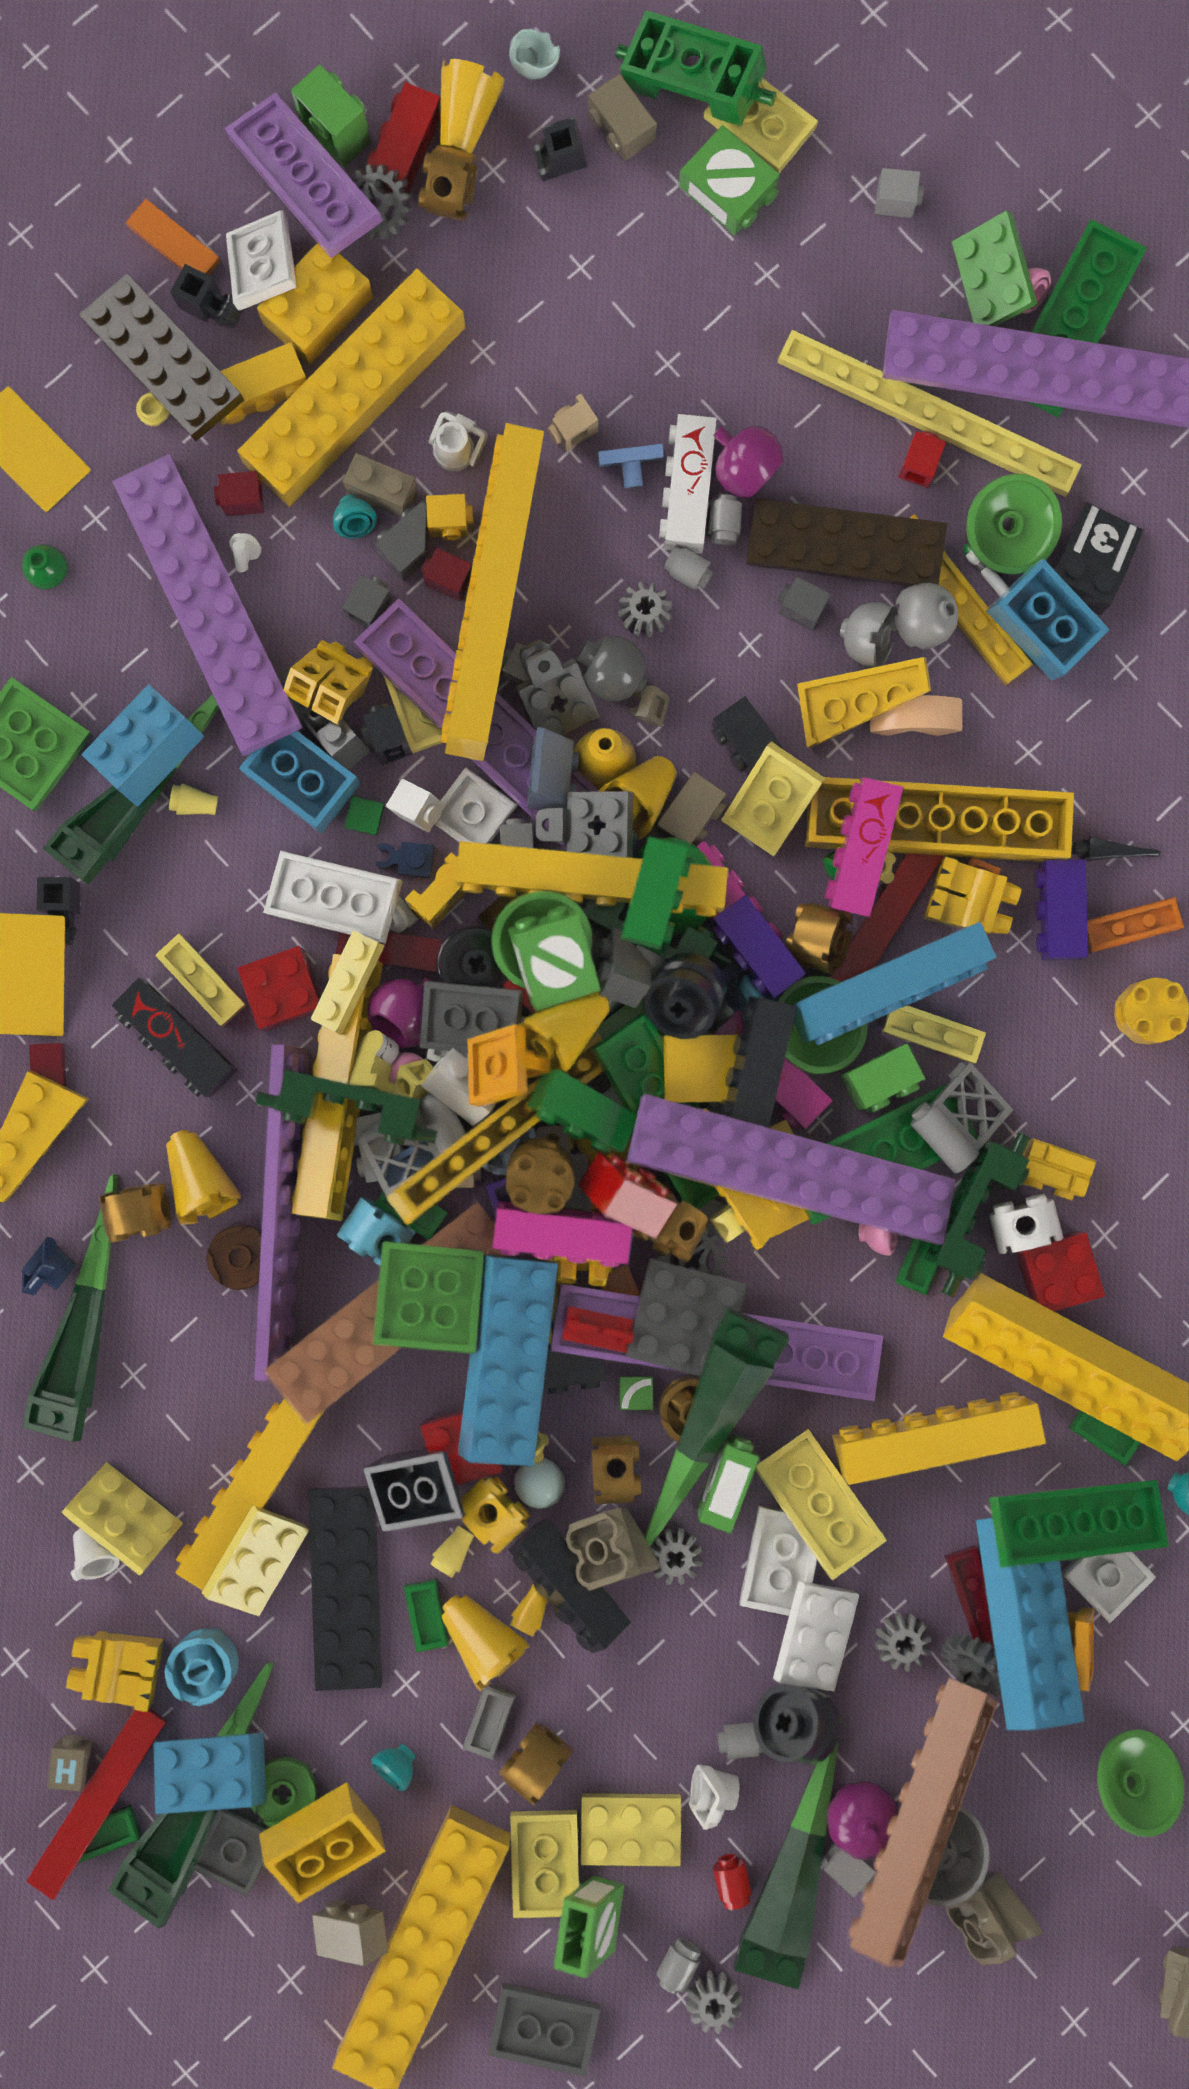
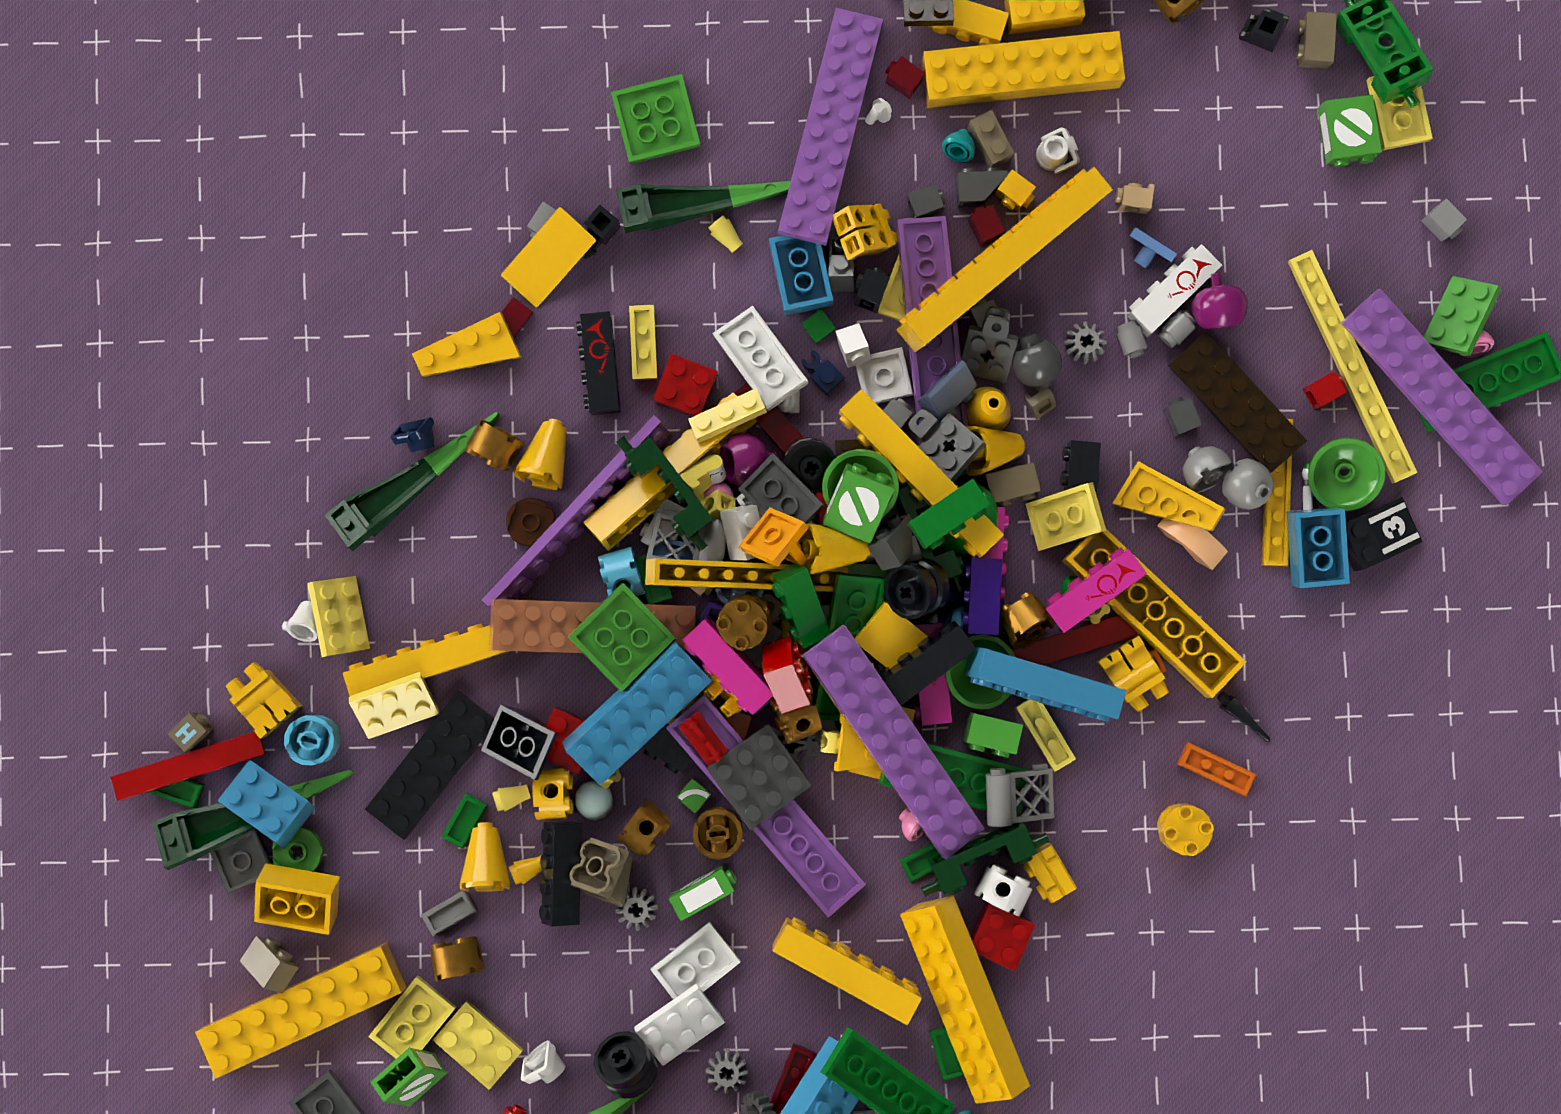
camera: 40 degrees right, 0 degrees up
green brick [22,544,67,589] -> none
dark azure brick [81,684,205,807] -> none
teal brick [371,1744,416,1791] -> none
yellow hips [405,852,466,929] -> none
dark green plate [644,1308,790,1547] -> none
light grey brick [717,1722,764,1760] -> none
light yellow plate [755,1429,887,1580] -> none
dark purple brick [1035,860,1088,961] -> none

